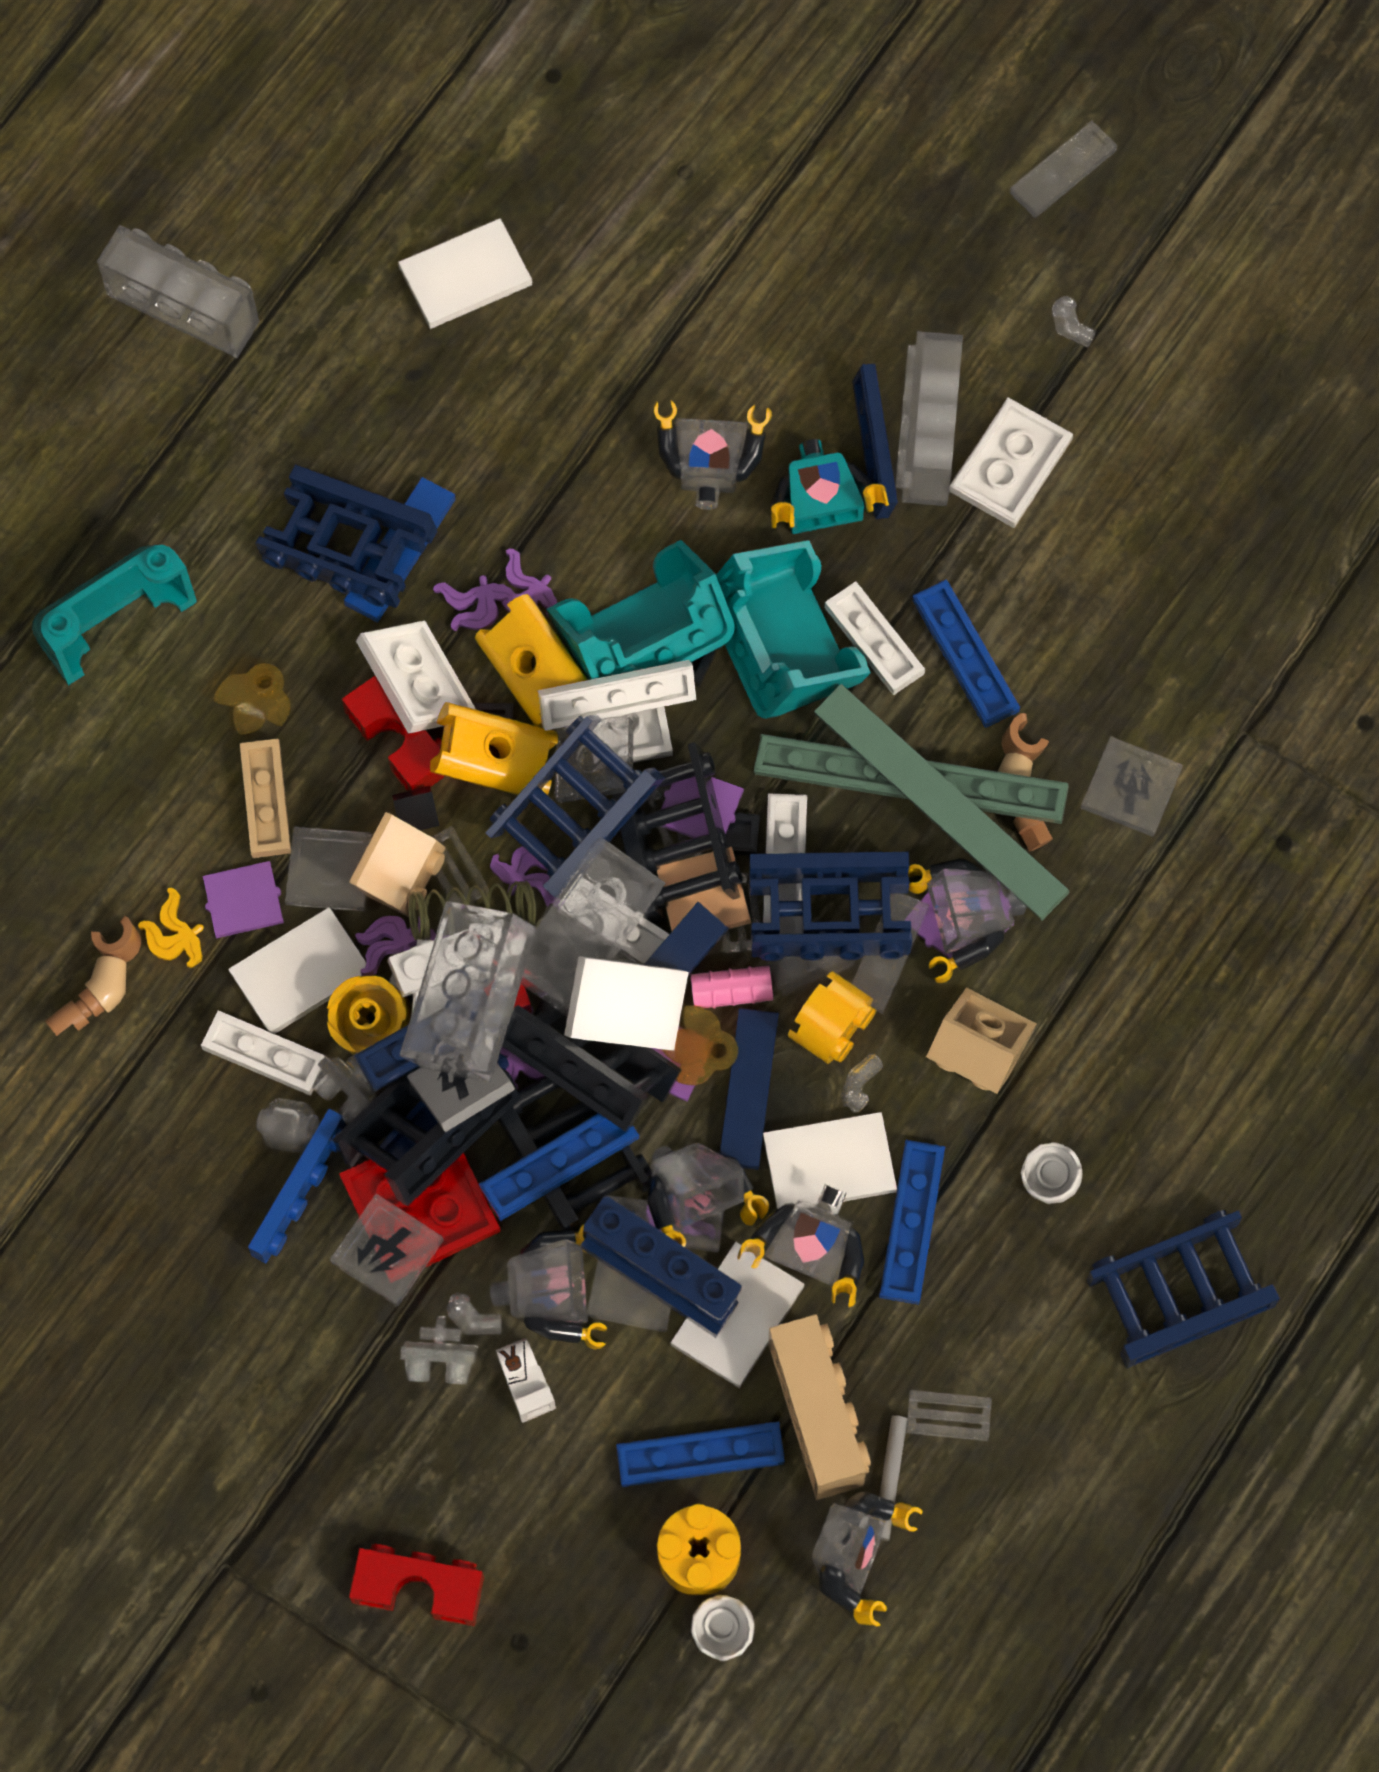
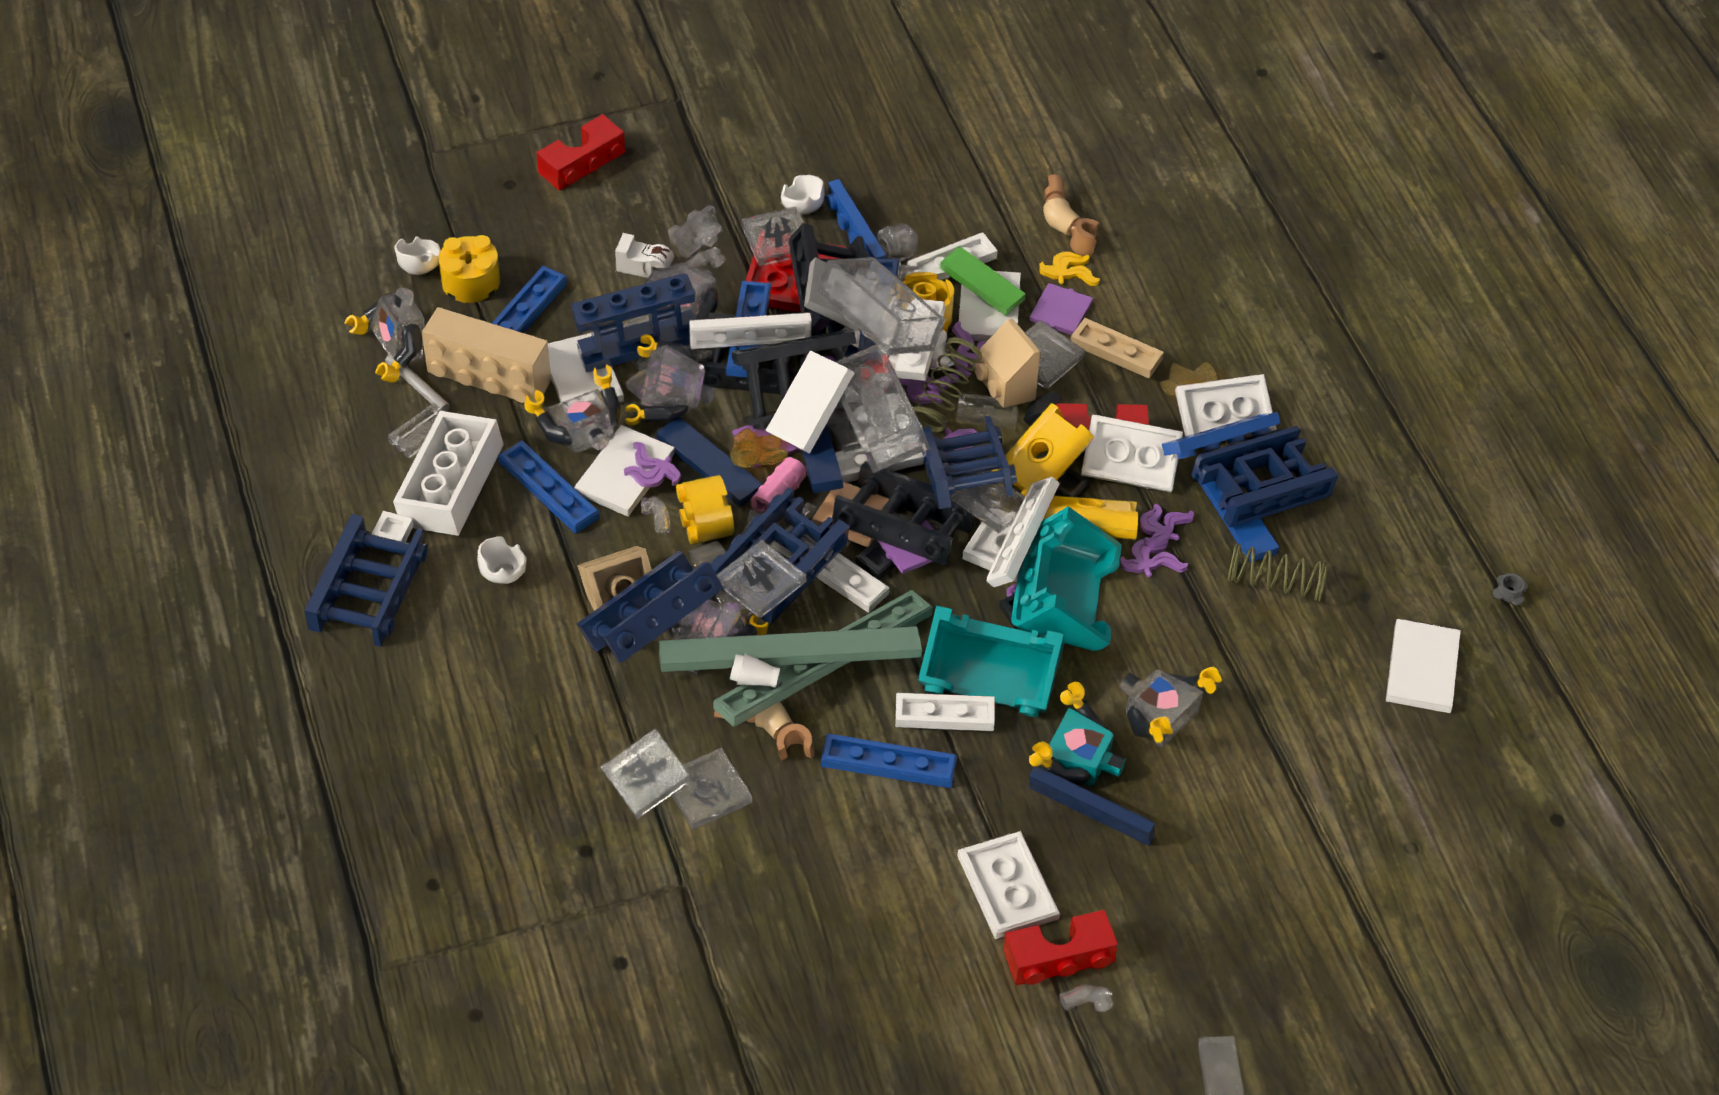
camera: 125 degrees right, 20 degrees down
teal windscreen [32,545,197,685] -> none
clear brick [97,225,259,358] -> none
clear brick [895,331,963,506] -> none
none -> white plate [372,511,414,542]
none -> white brick [393,411,504,536]
none -> dark blue fence [577,551,724,663]
none -> clear tile [601,729,692,819]
none -> medium lavender piece [624,442,681,488]
none -> white tile [689,313,811,349]
none -> clear tile [717,540,807,618]
none -> white cone [730,653,780,687]
none -> white hair [781,175,824,214]
none -> bright green tile [940,246,1026,316]
none -> red arch [1003,910,1118,986]
none -> blue plate [1162,412,1280,459]
none -> white tile [1175,374,1277,441]
none -> olive piece [1227,543,1329,602]
none -> dark grey plate [1493,573,1528,605]

